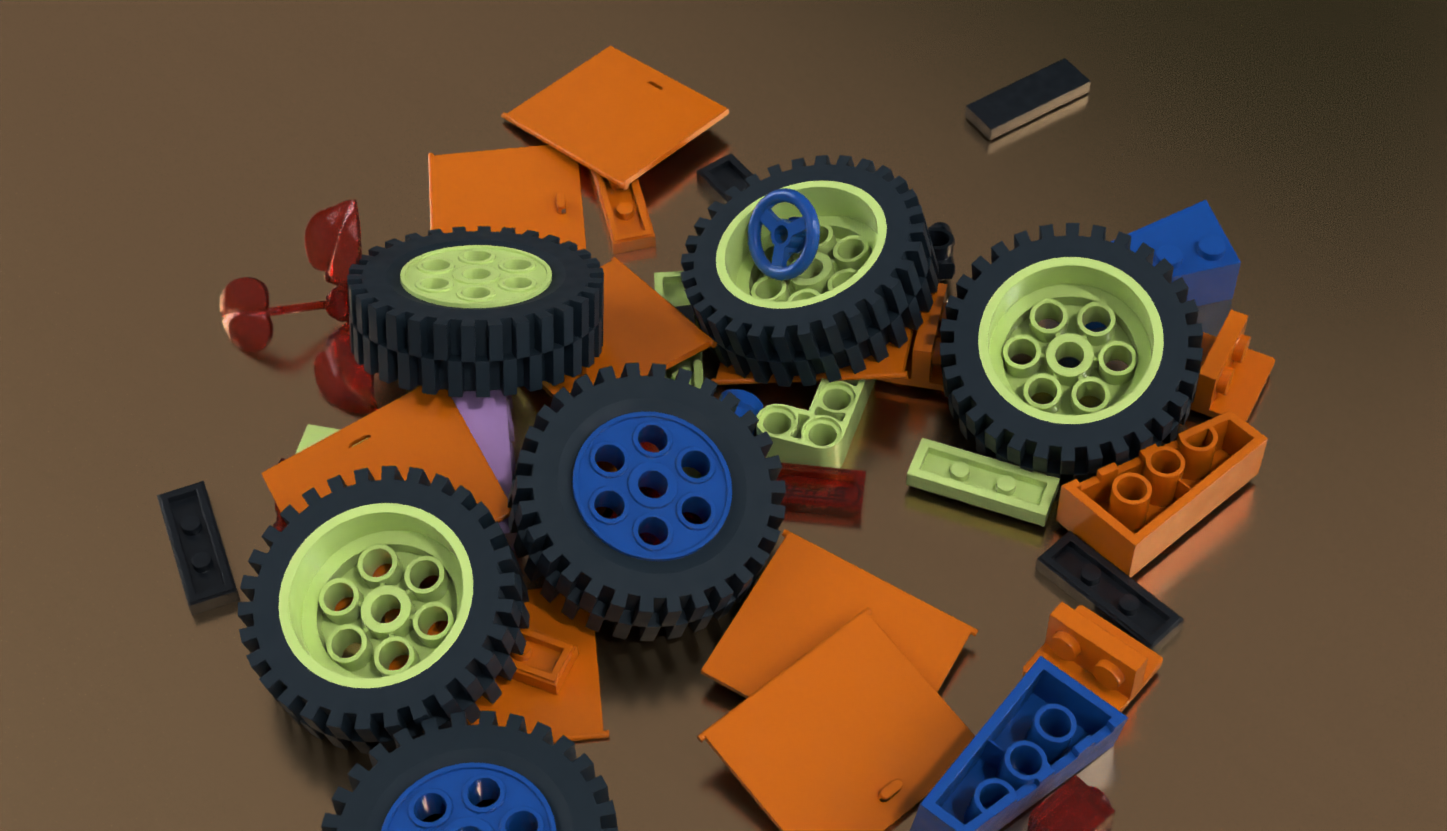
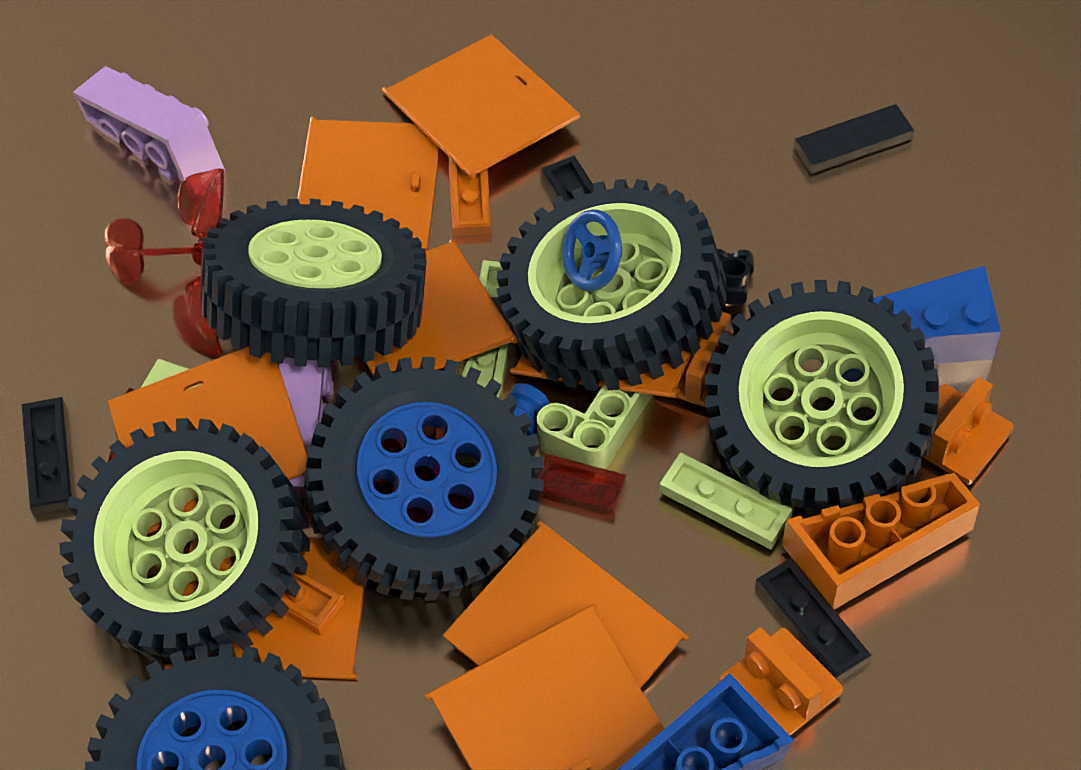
camera: 10 degrees right, 5 degrees up
none -> lavender wedge [73,66,225,197]

